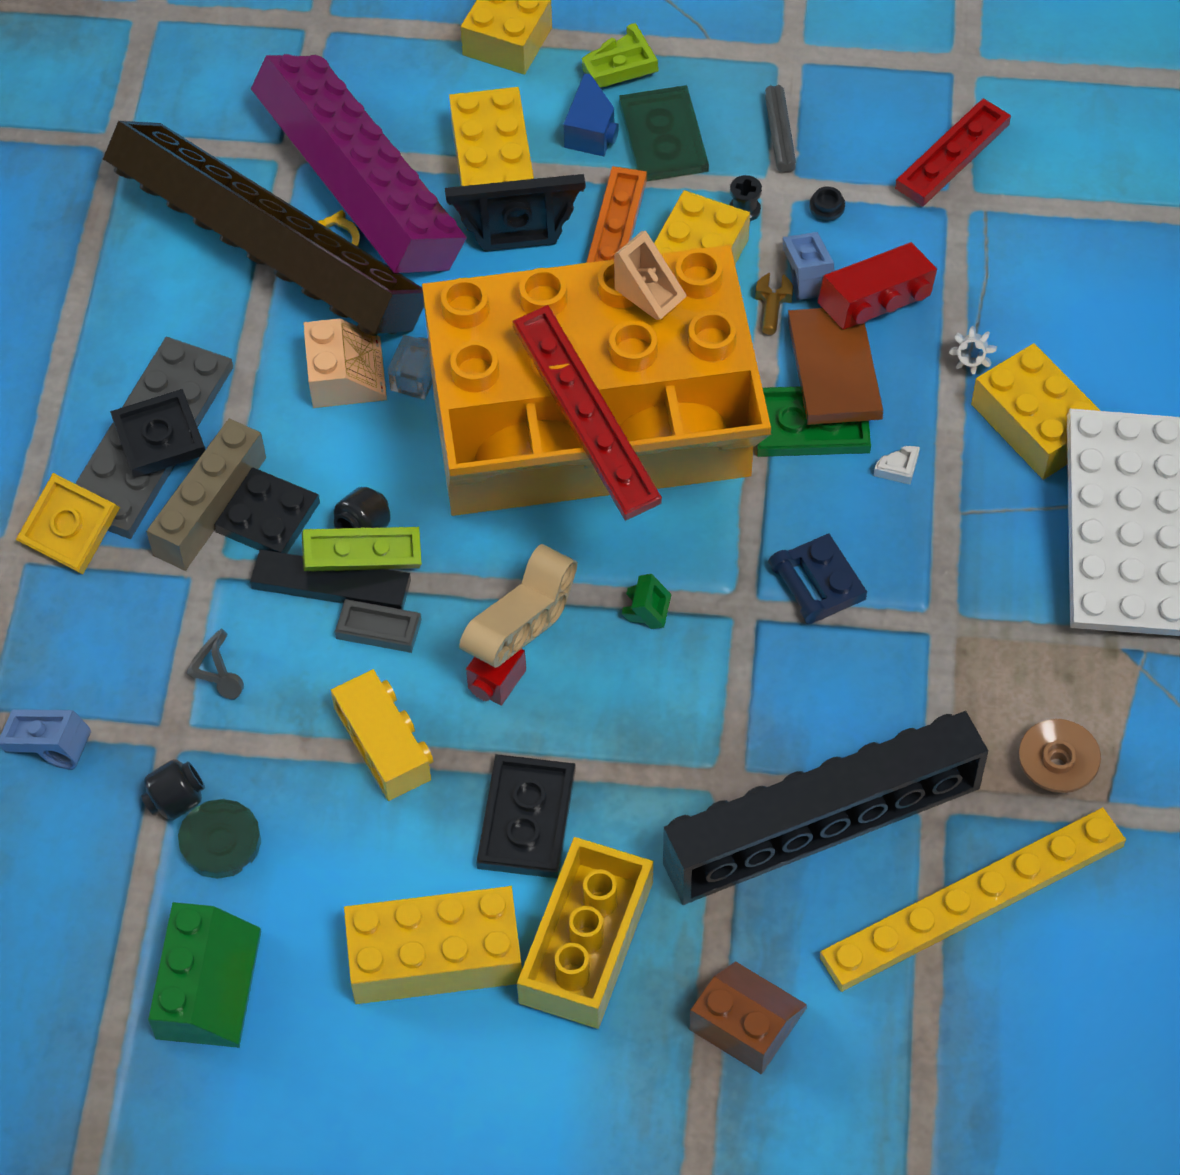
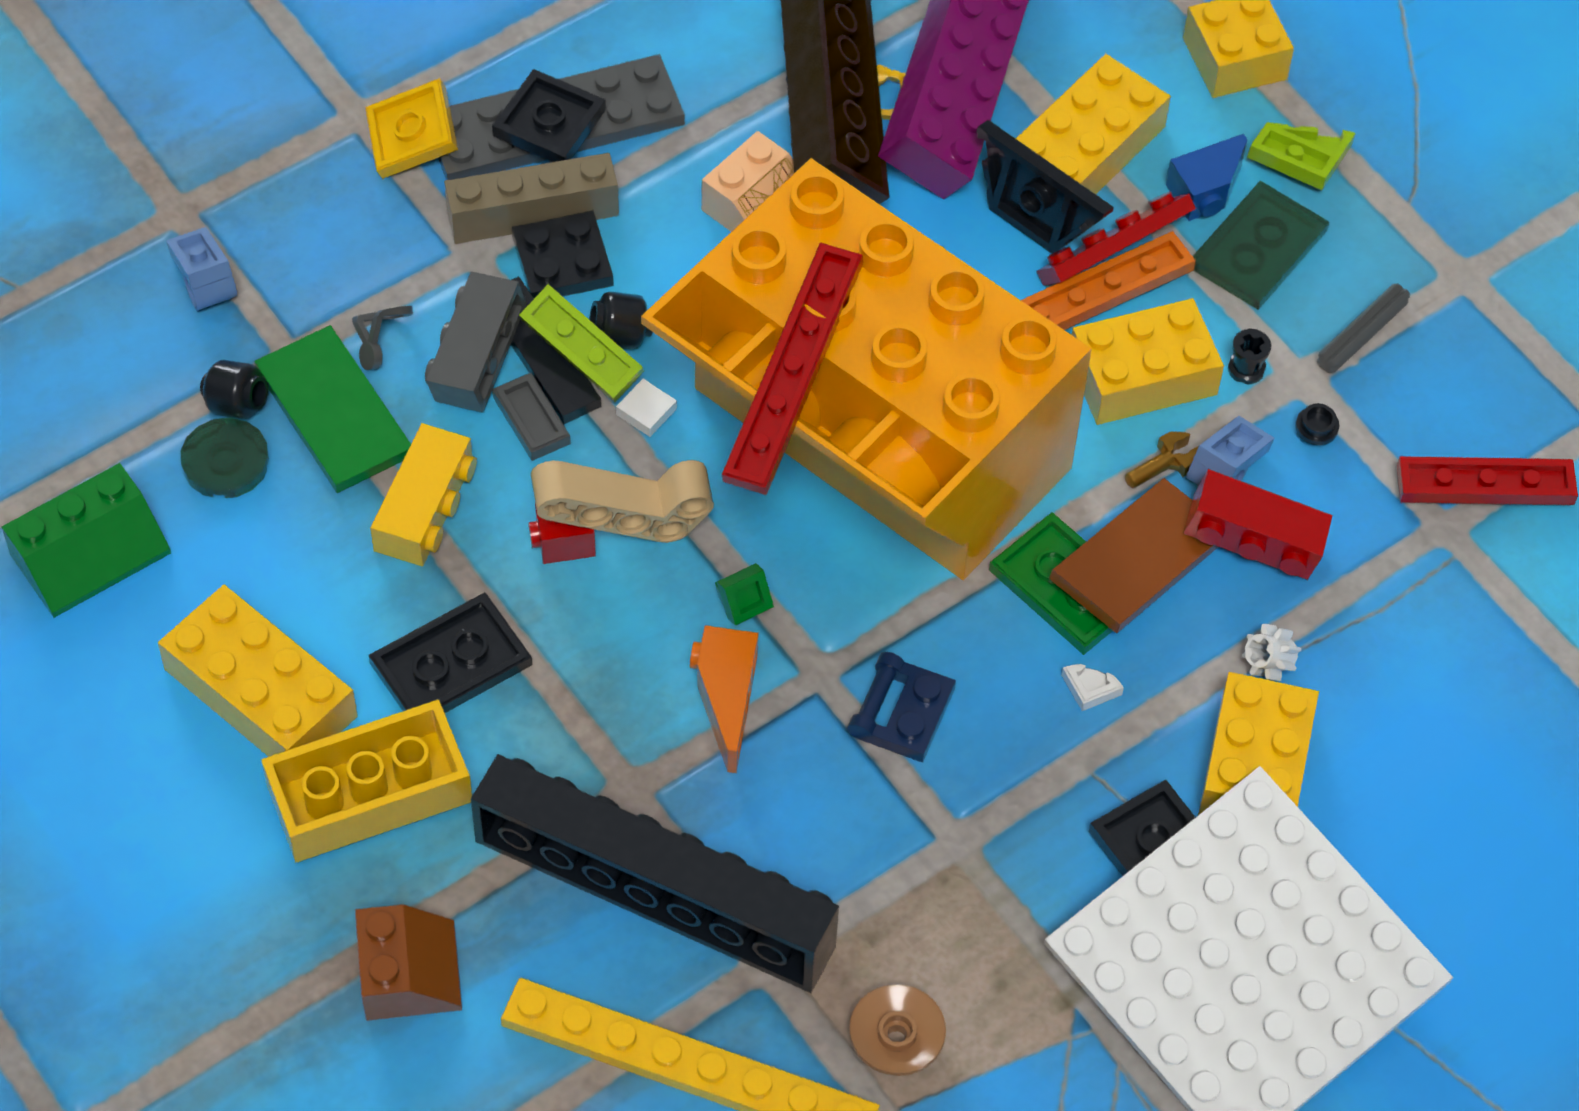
camera: 45 degrees right, 0 degrees up
light nougat slope [614,231,687,320] -> none
none -> green tile [254,325,411,493]
none -> dark grey brick [425,271,527,413]
none -> white tile [616,379,677,437]
none -> orange slope [690,625,759,773]
none -> red plate [1037,192,1196,286]
none -> black plate [1089,779,1196,876]

